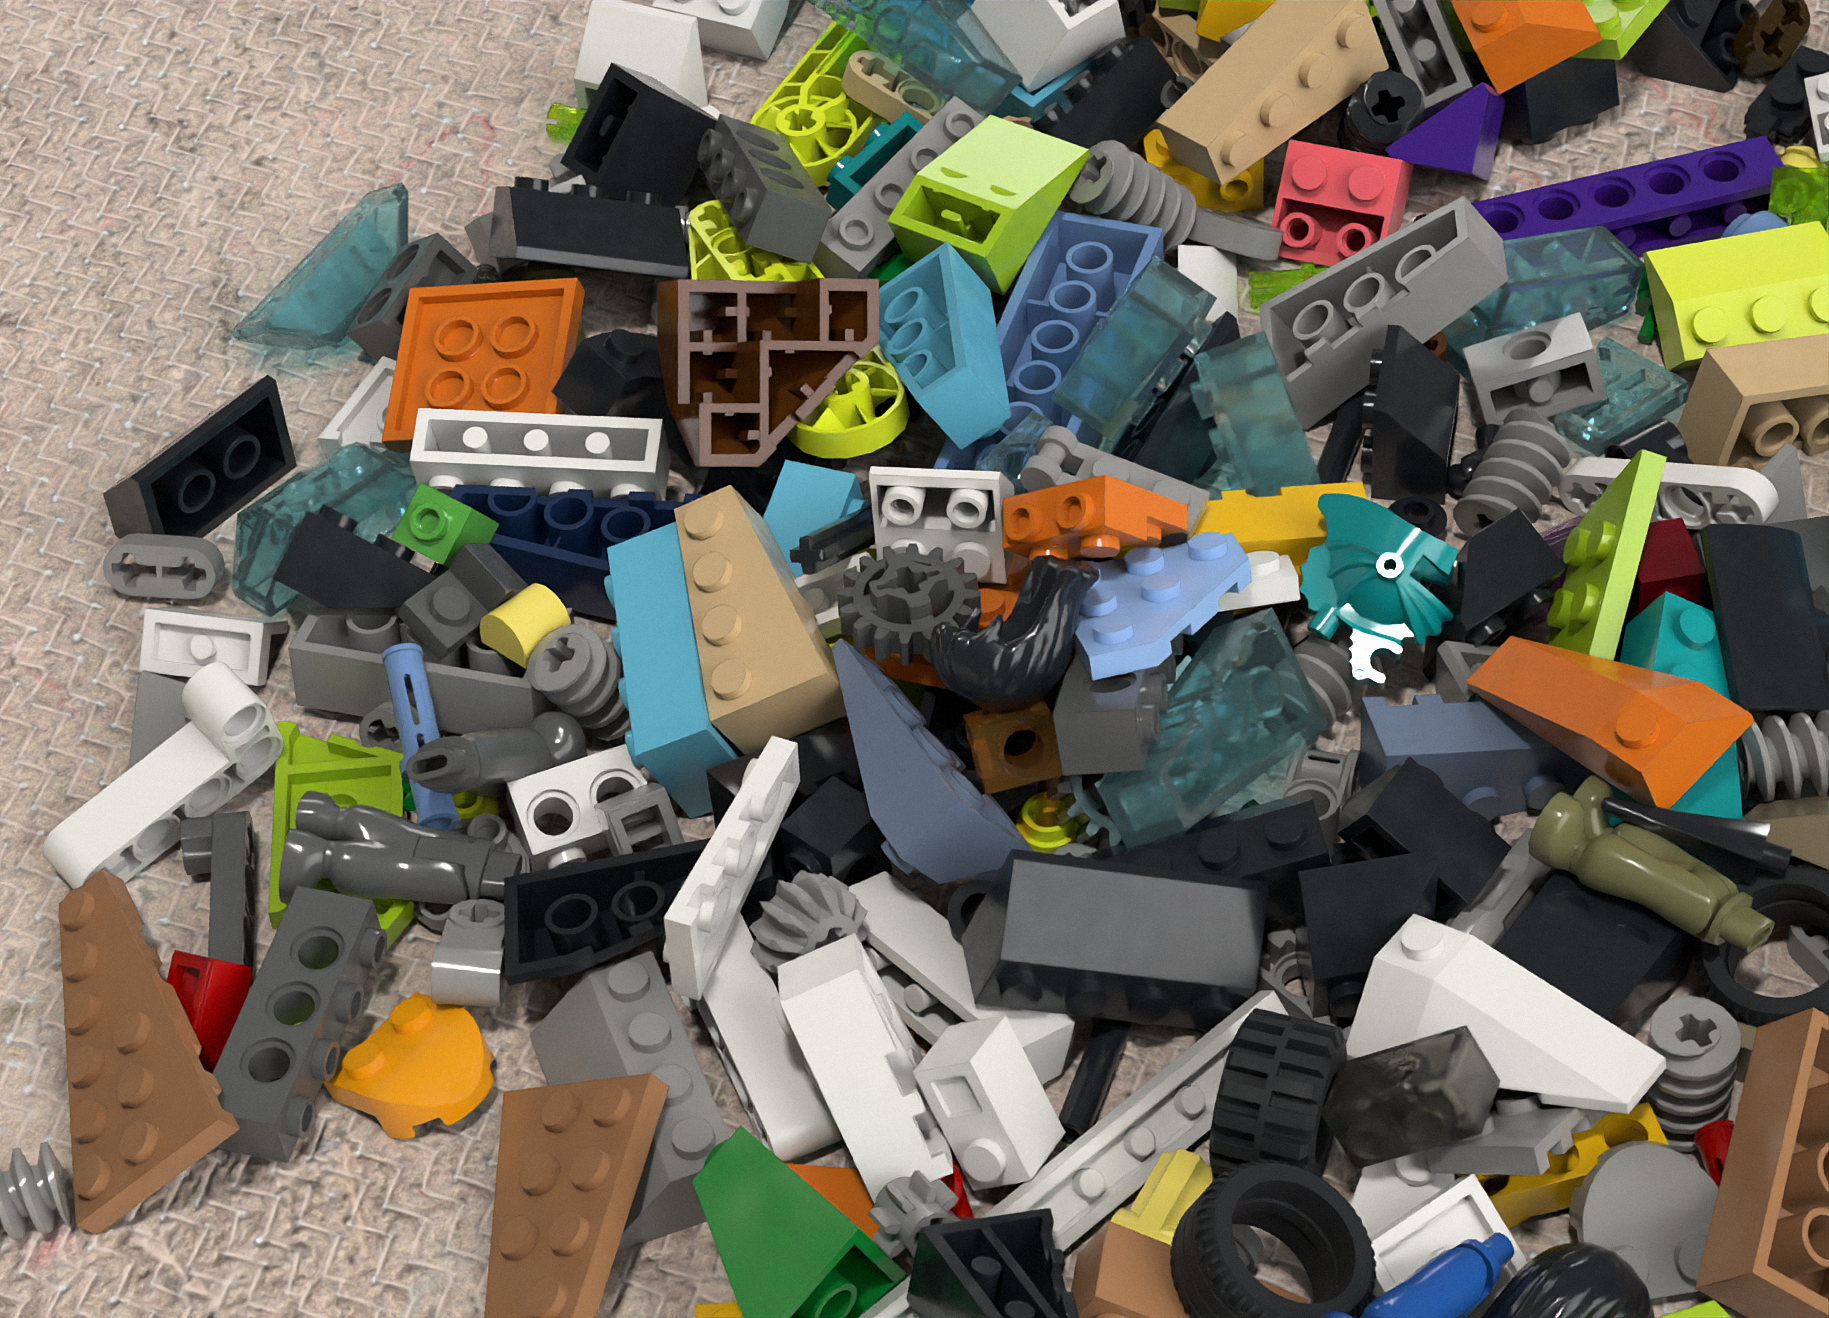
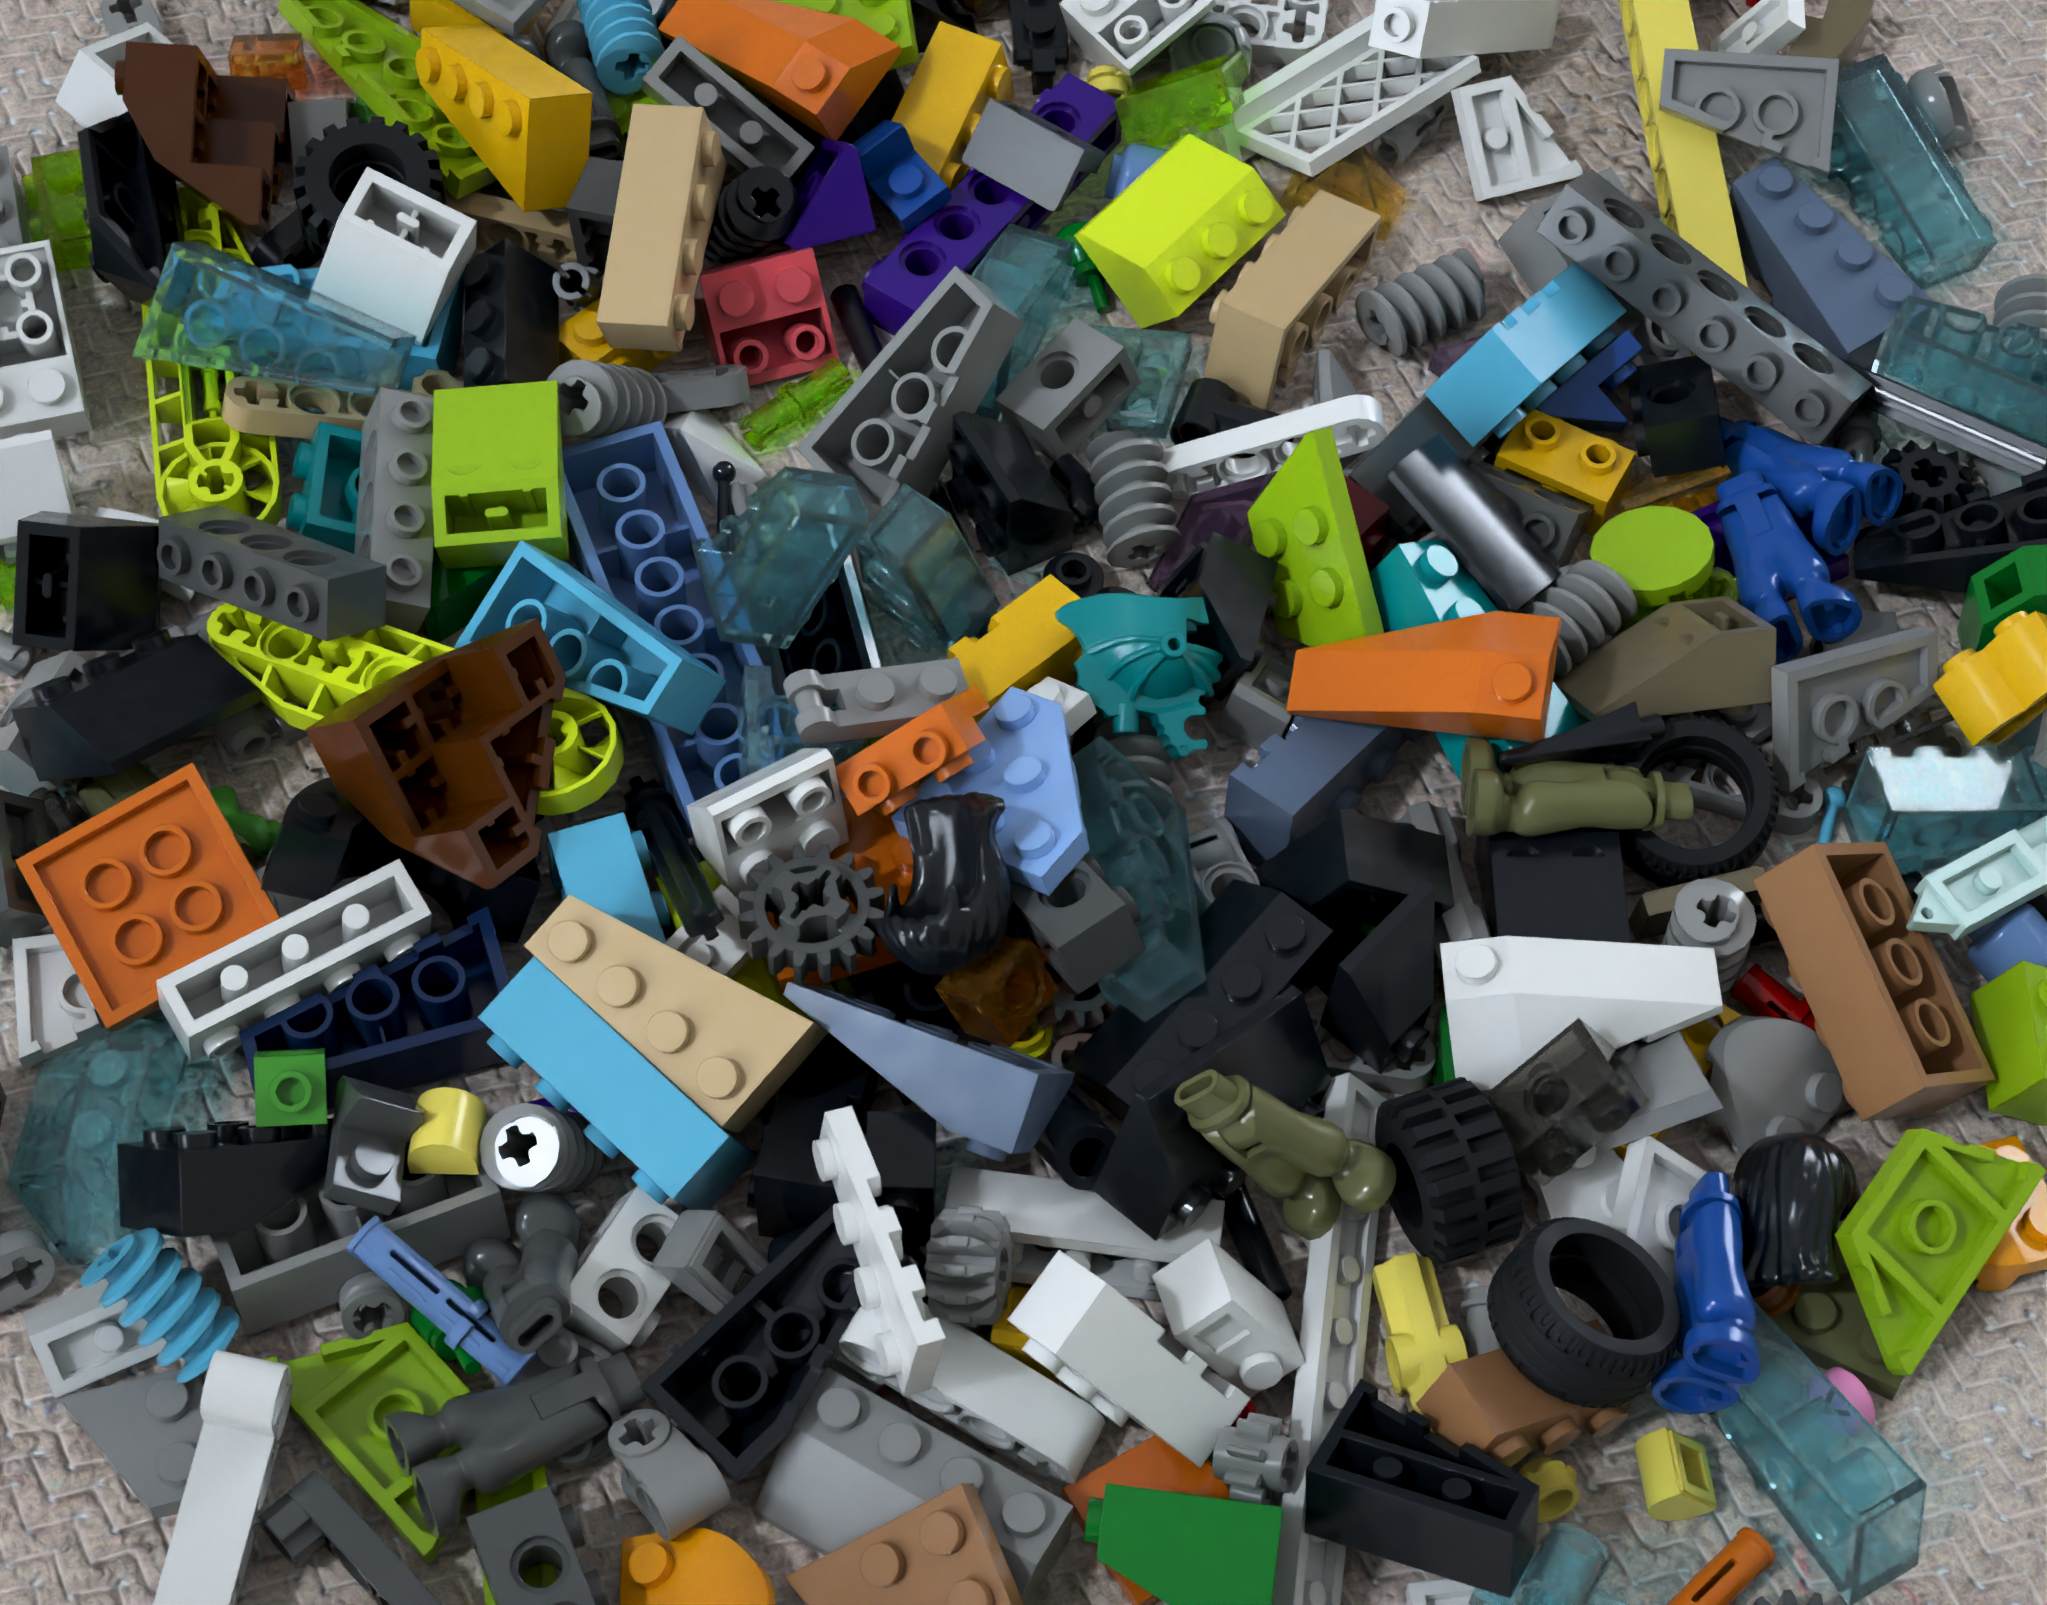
camera: 45 degrees left, 10 degrees up
none -> medium azure piece [79,1228,240,1383]
none -> blue slope [851,120,953,233]
none -> yellow wedge [892,21,1015,191]
none -> panel [962,98,1106,212]
none -> olive piece [1174,1069,1396,1240]

